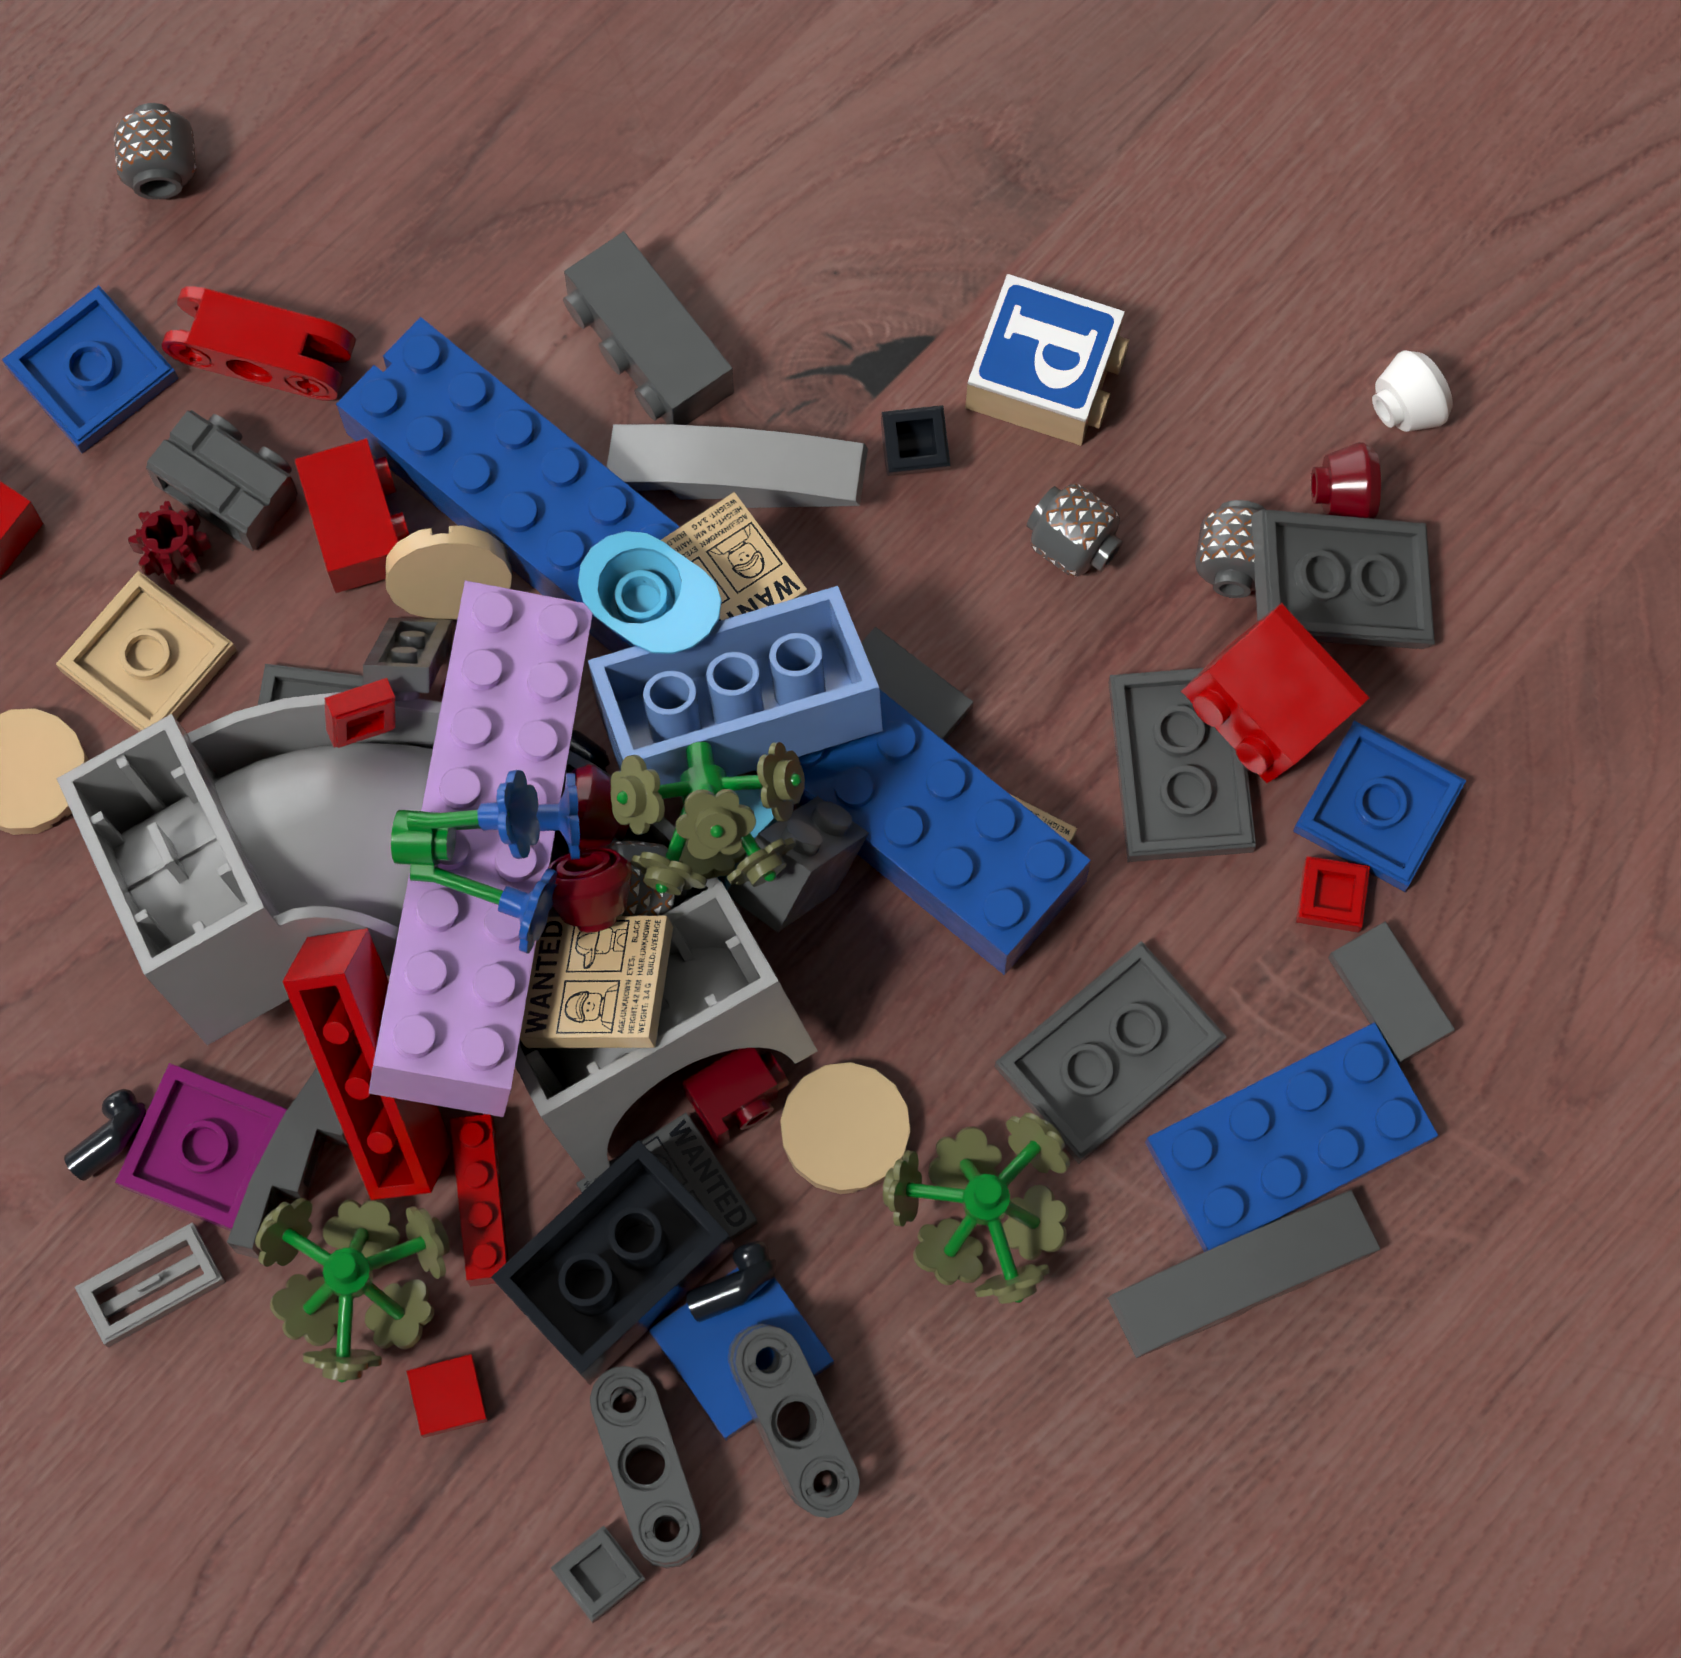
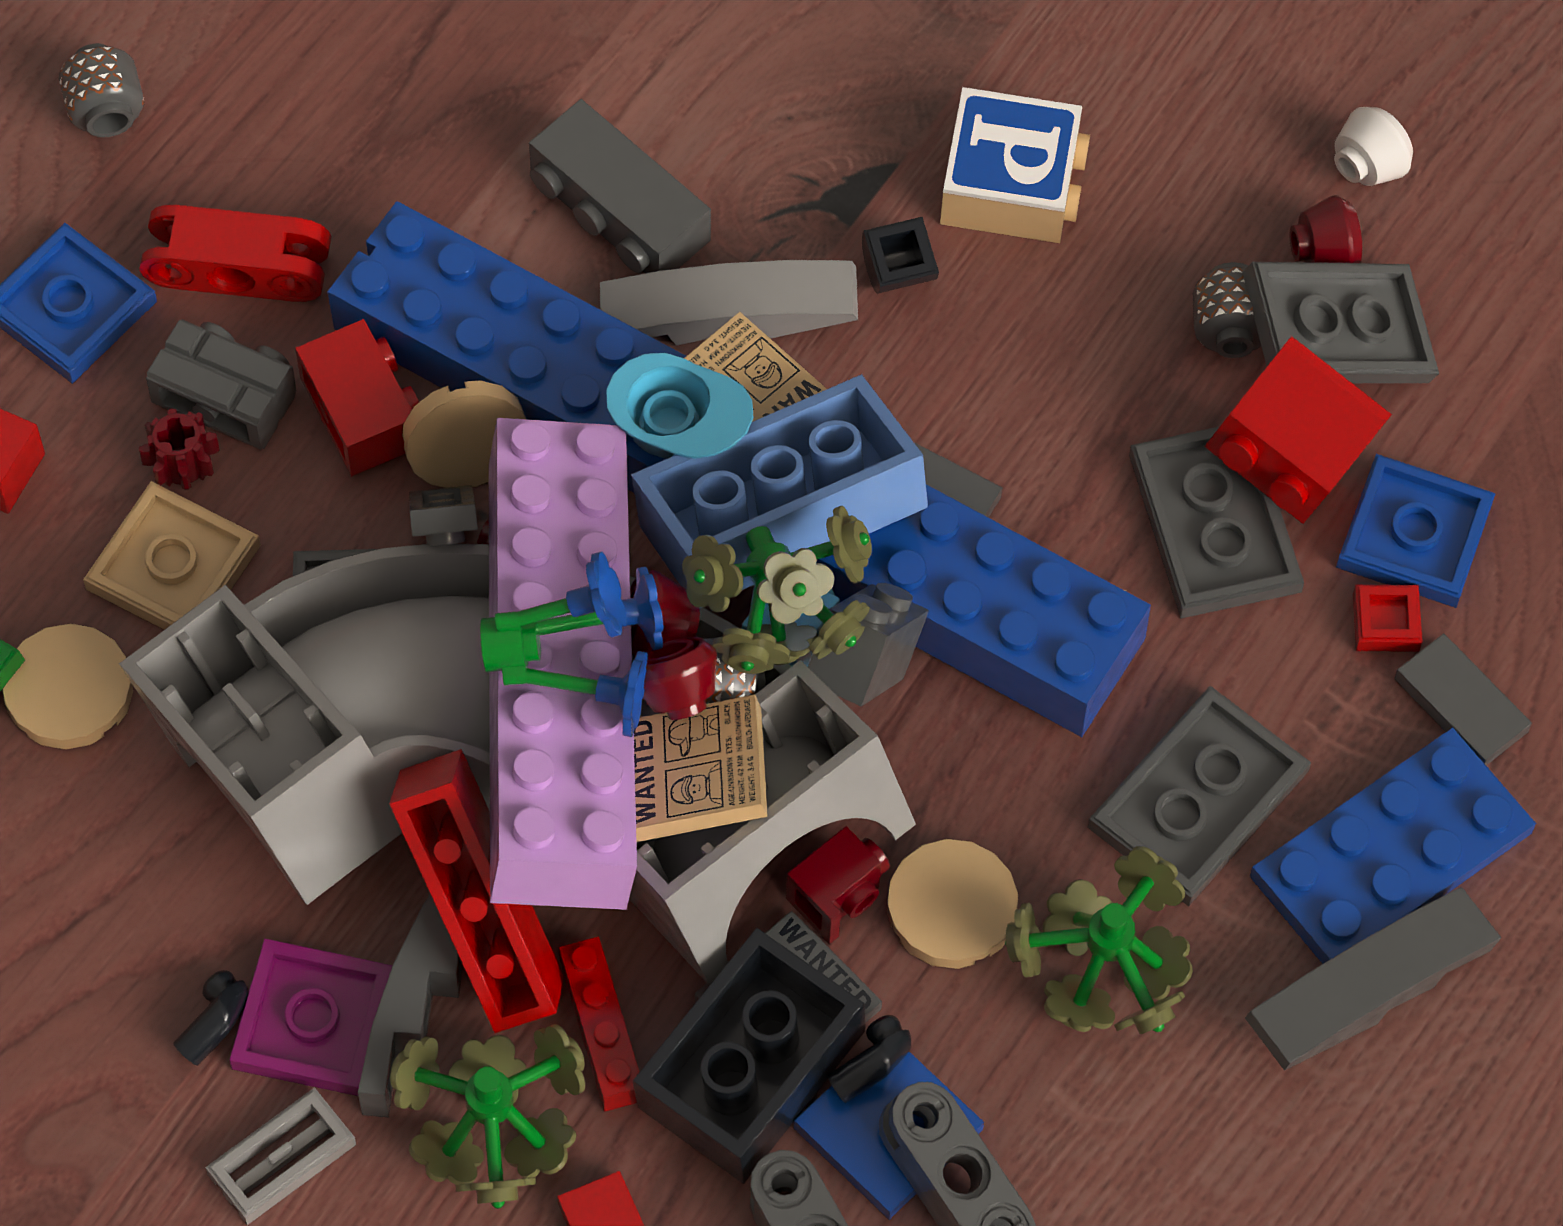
camera: 10 degrees left, 10 degrees down
red tile [324,678,396,748] -> none
dark grey head [1026,484,1123,577] -> none

